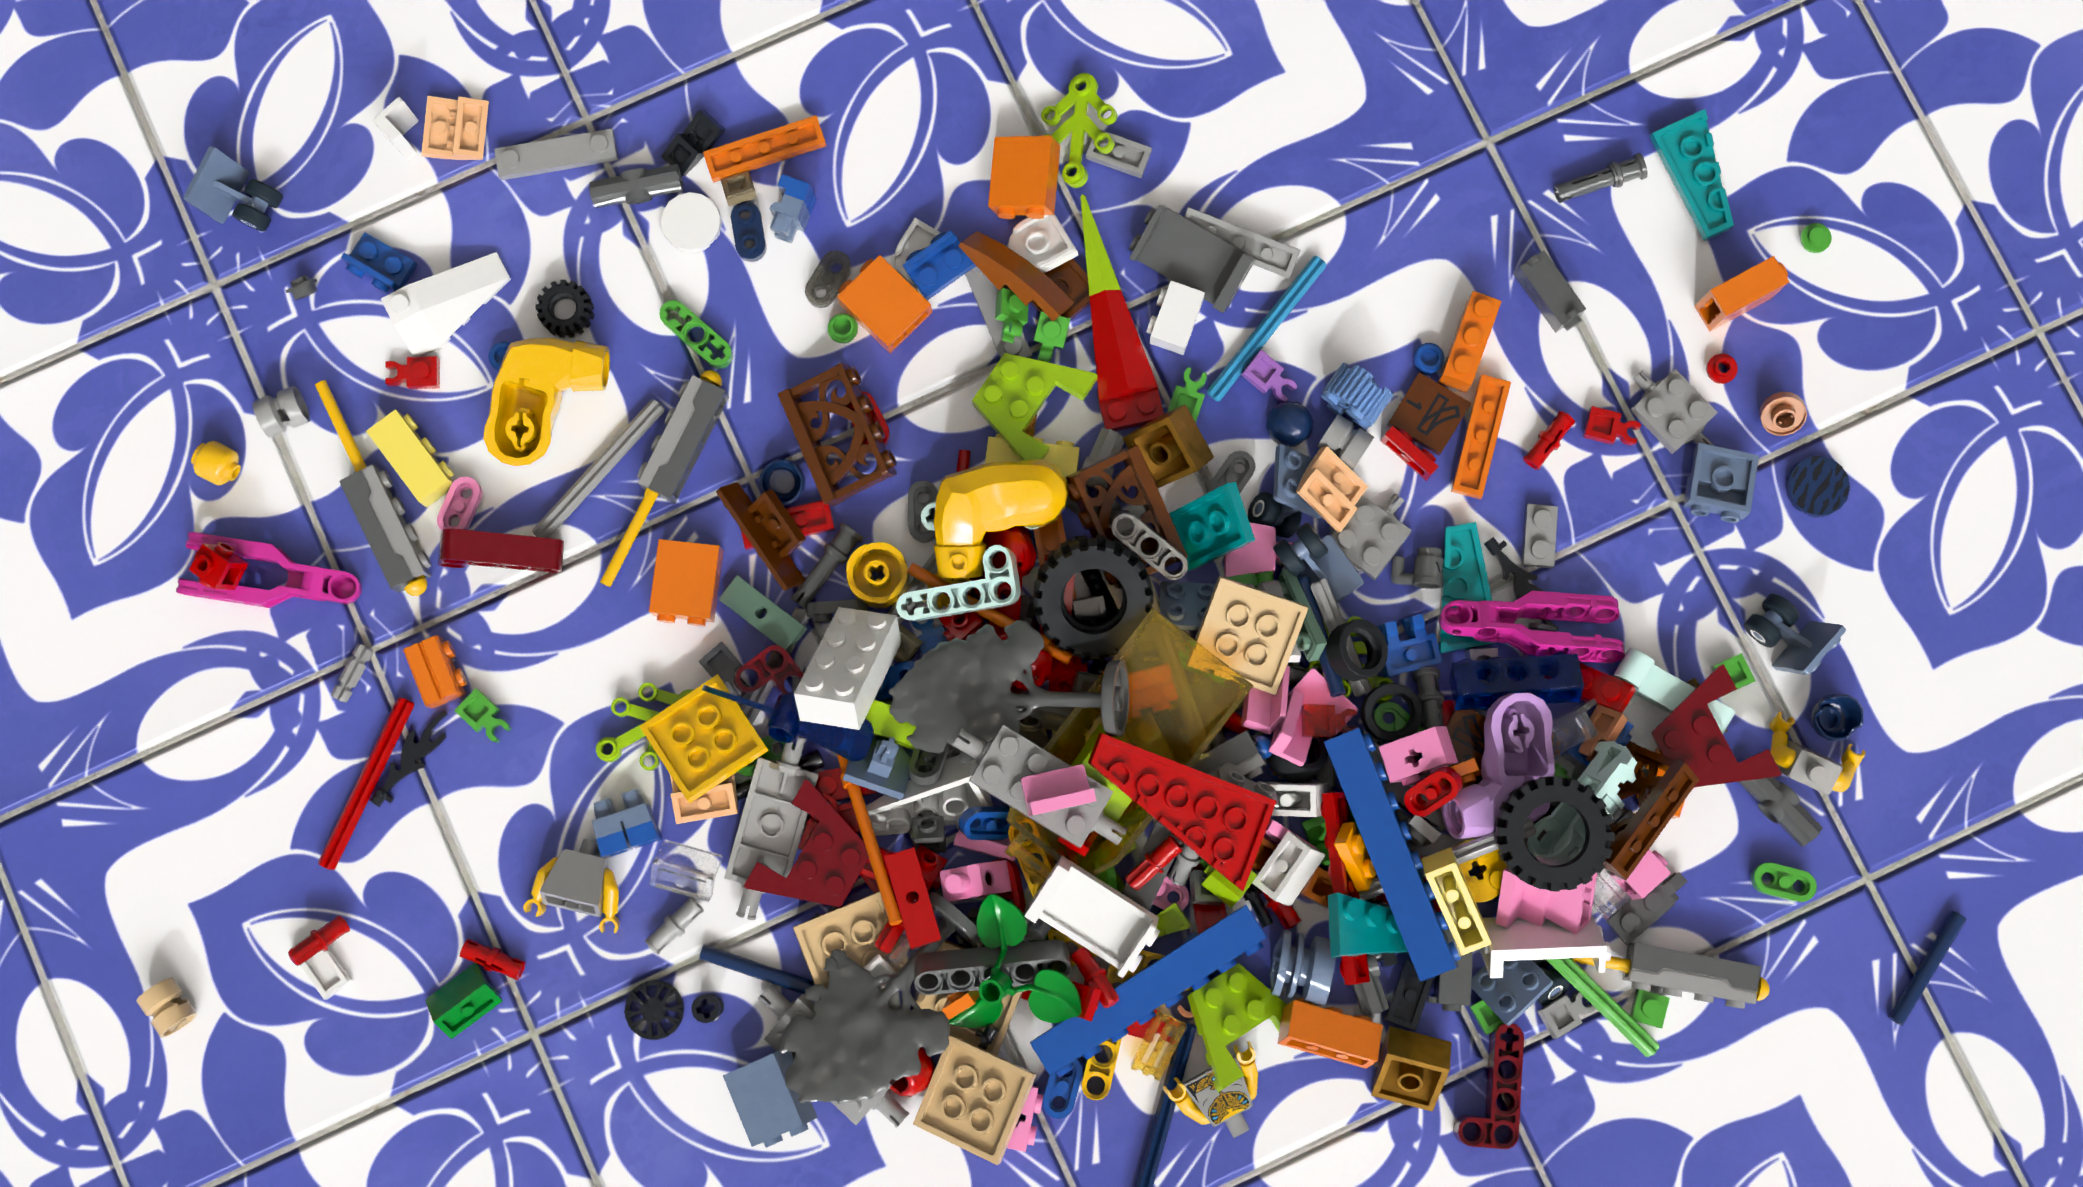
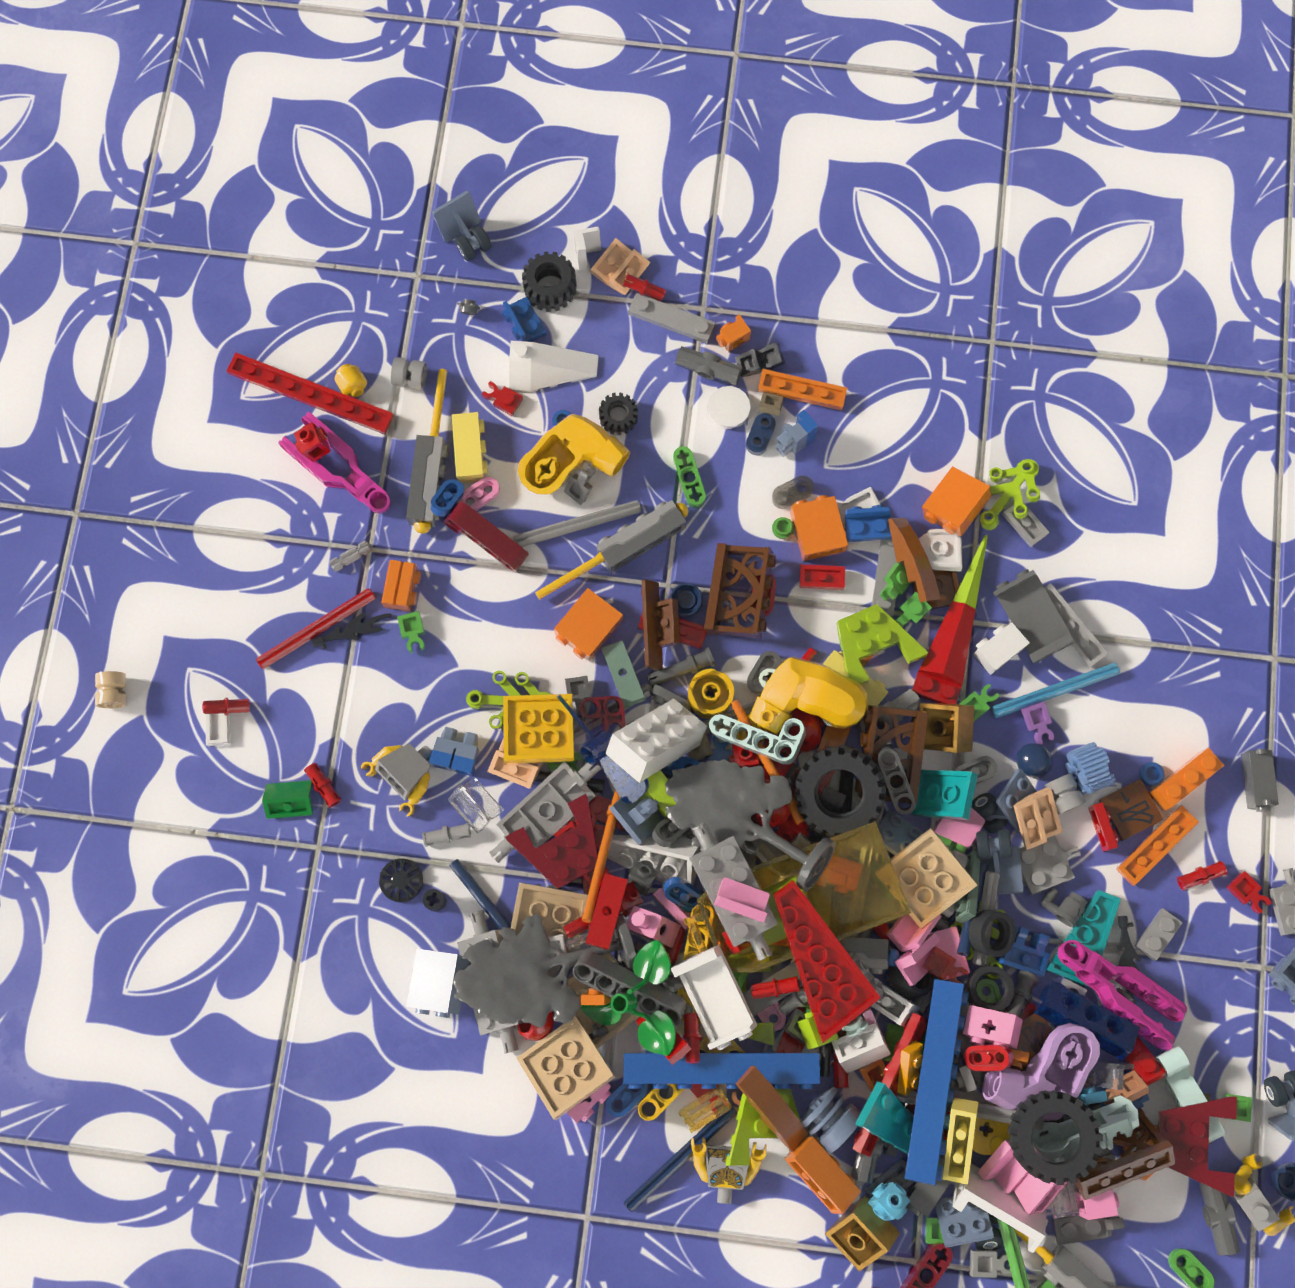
camera: 30 degrees right, 5 degrees down
none -> red plate [226,352,394,435]
none -> blue plate [430,479,464,516]
none -> black tyre [522,251,577,312]
none -> dark grey plate [564,464,596,505]
none -> red axle [623,273,666,301]
none -> orange brick [716,314,751,353]
none -> dark orange slope [735,1065,808,1152]
none -> red plate [799,564,845,590]
none -> light aqua plate [842,1015,868,1037]
none -> medium azure brick [868,1182,910,1221]
none -> dark azure plate [1077,1086,1108,1105]

